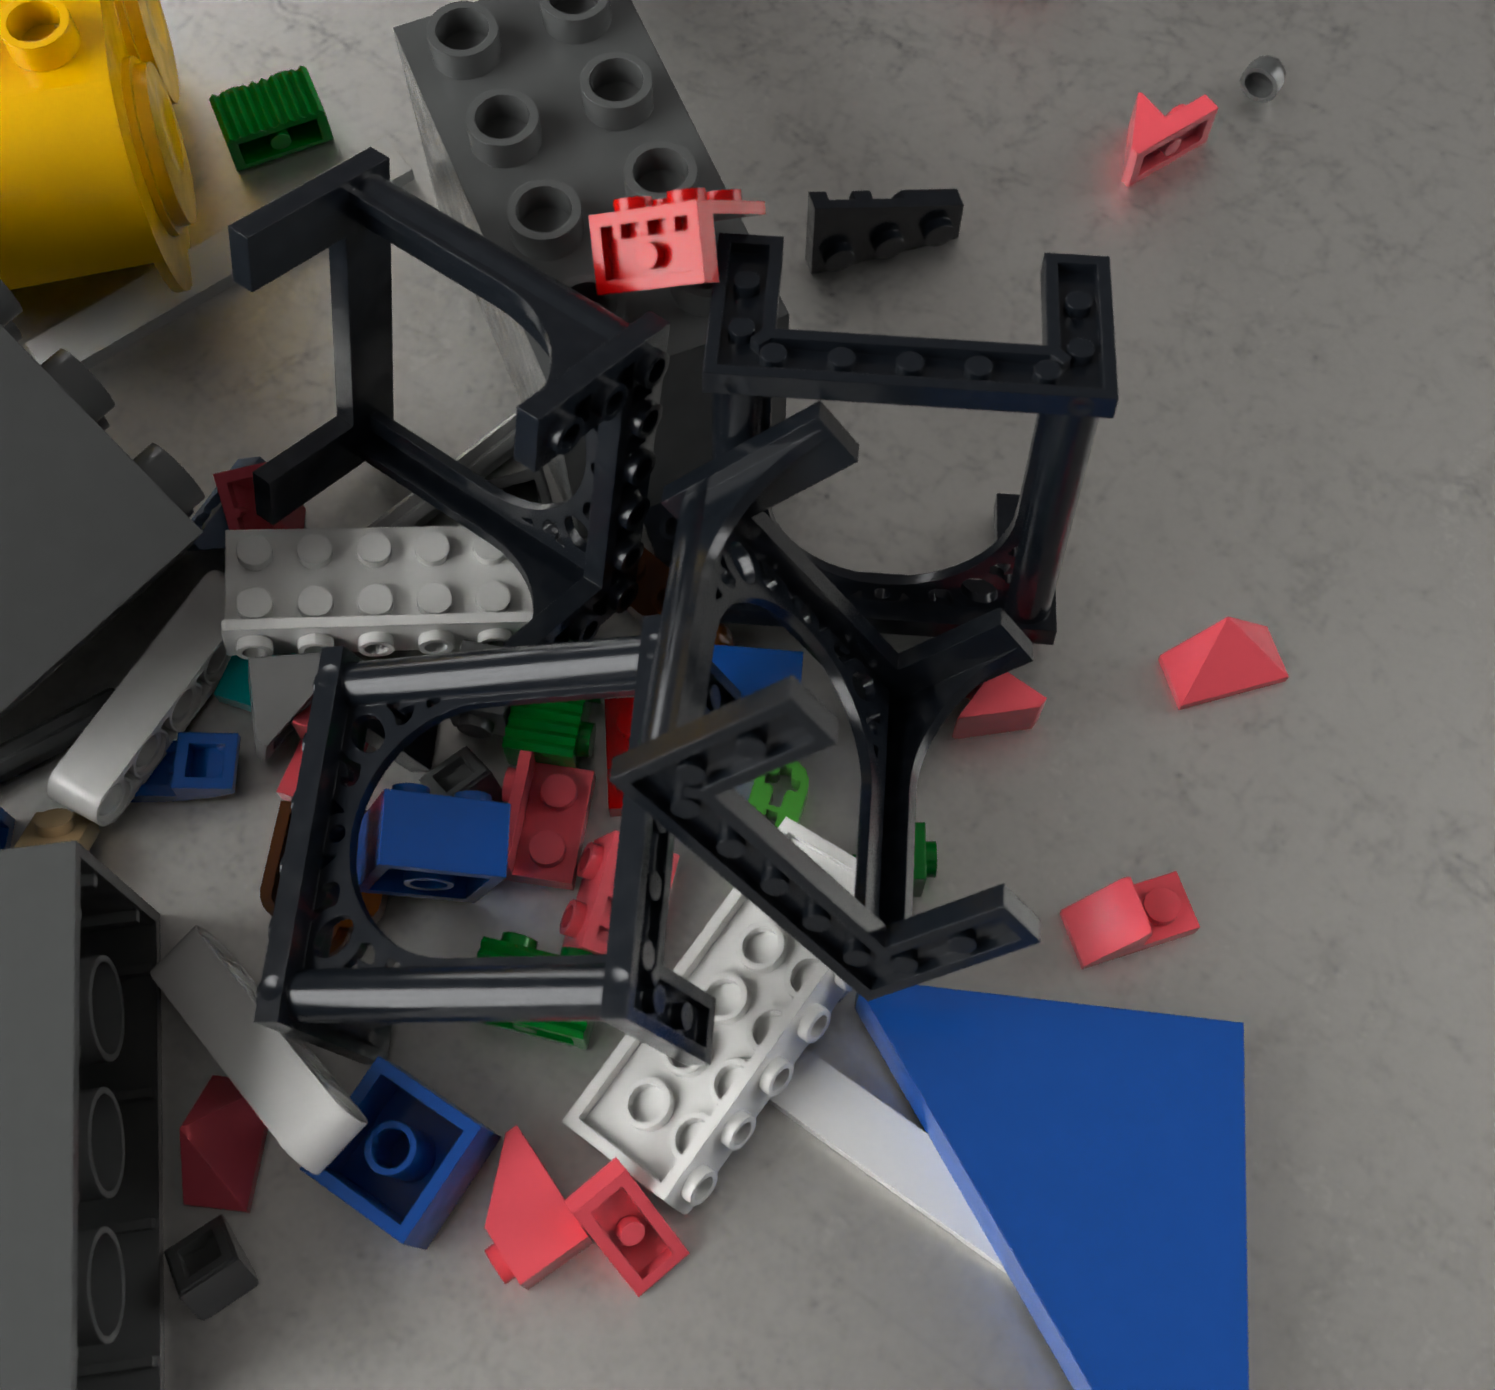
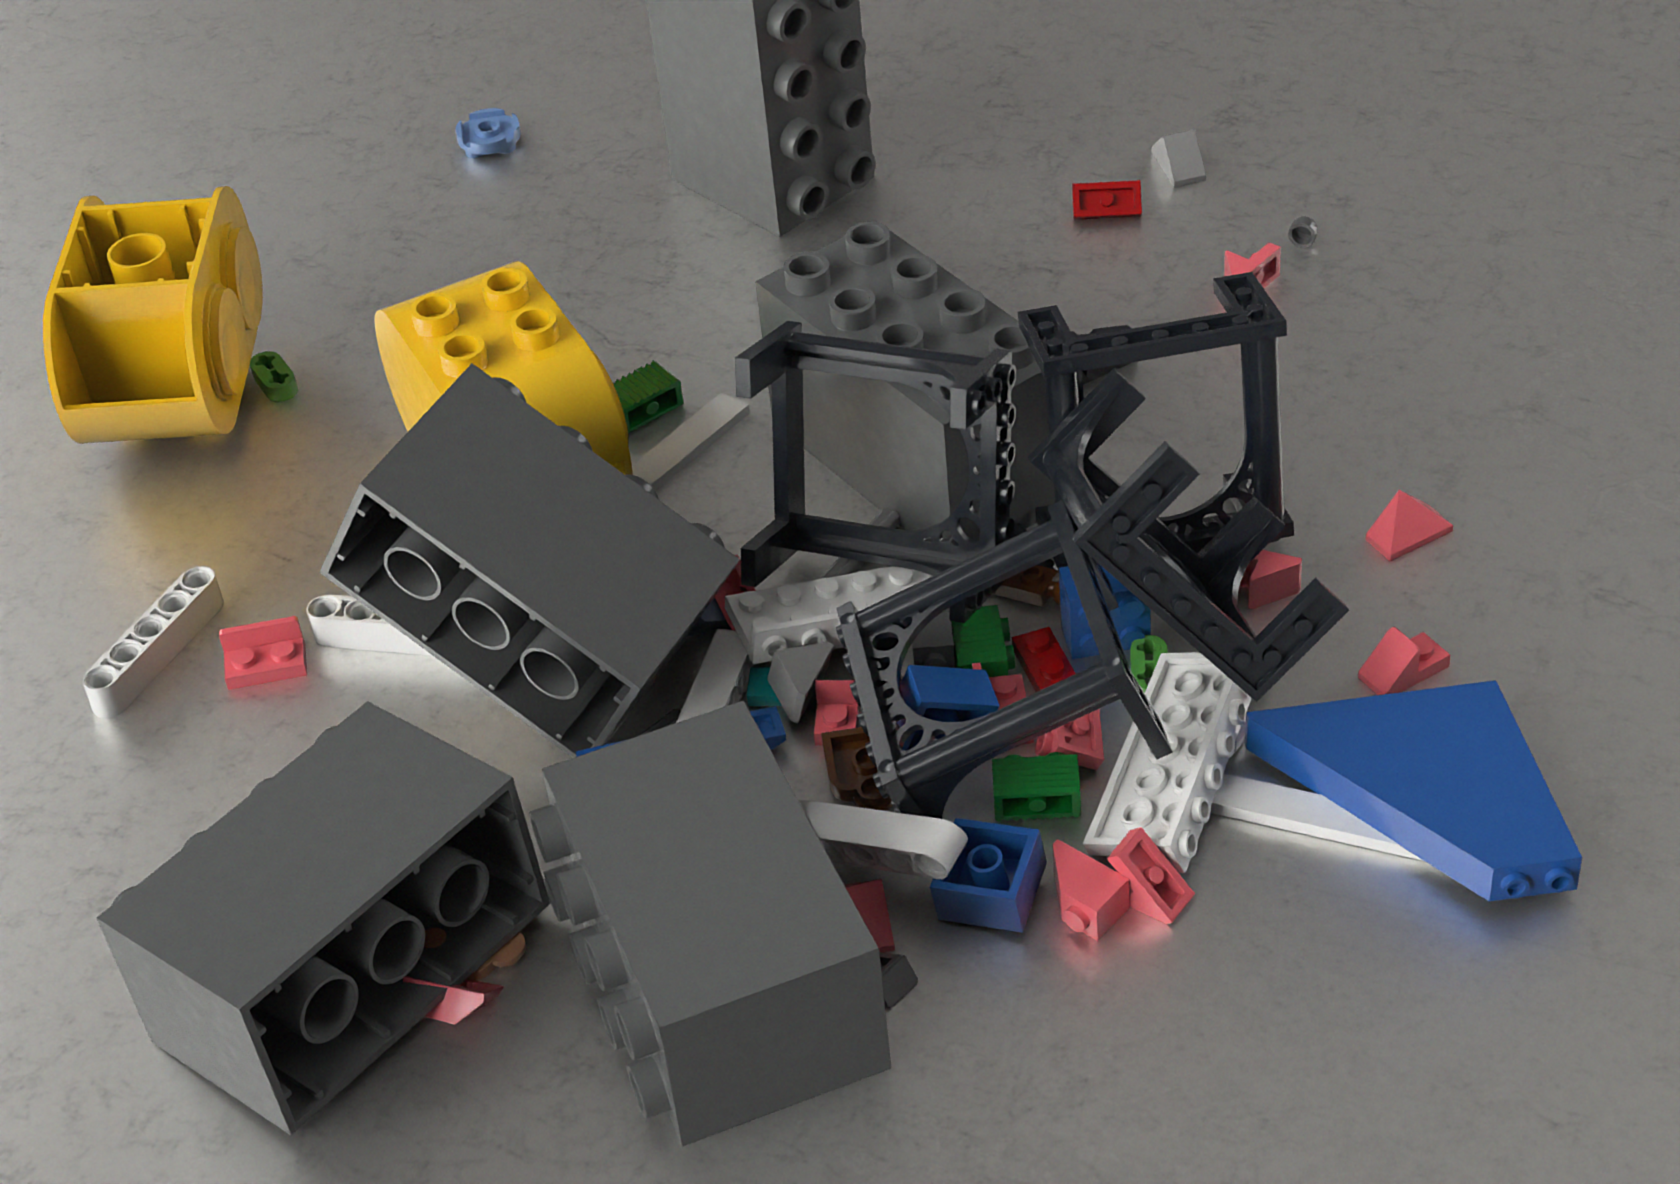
camera: 10 degrees left, 25 degrees down
bracket [588,188,766,295] -> none

